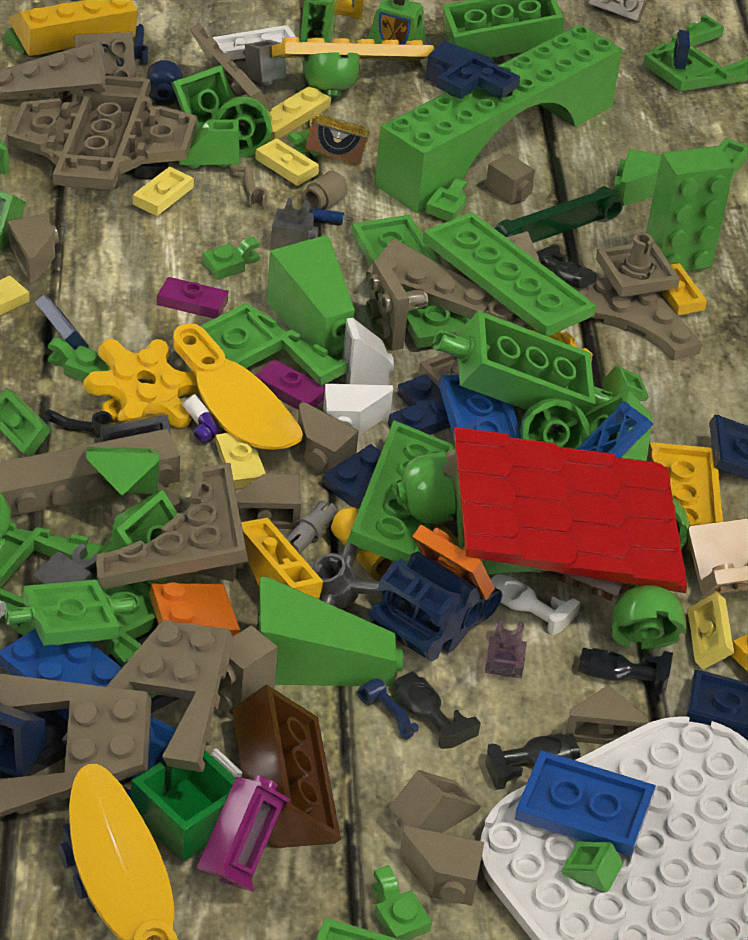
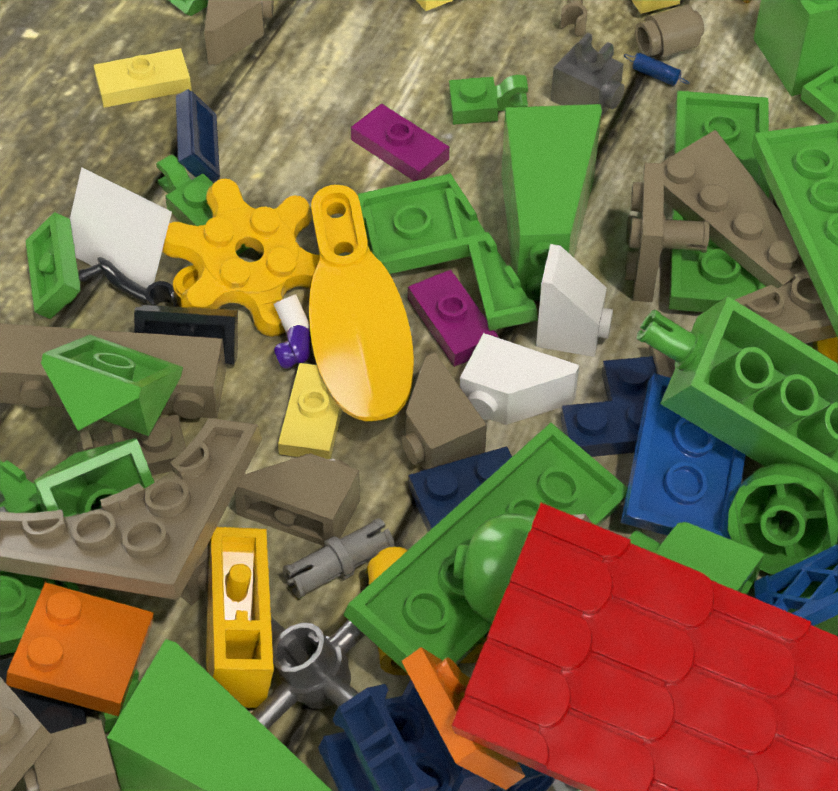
camera: 30 degrees right, 10 degrees up
none -> white sticker [70,168,172,288]

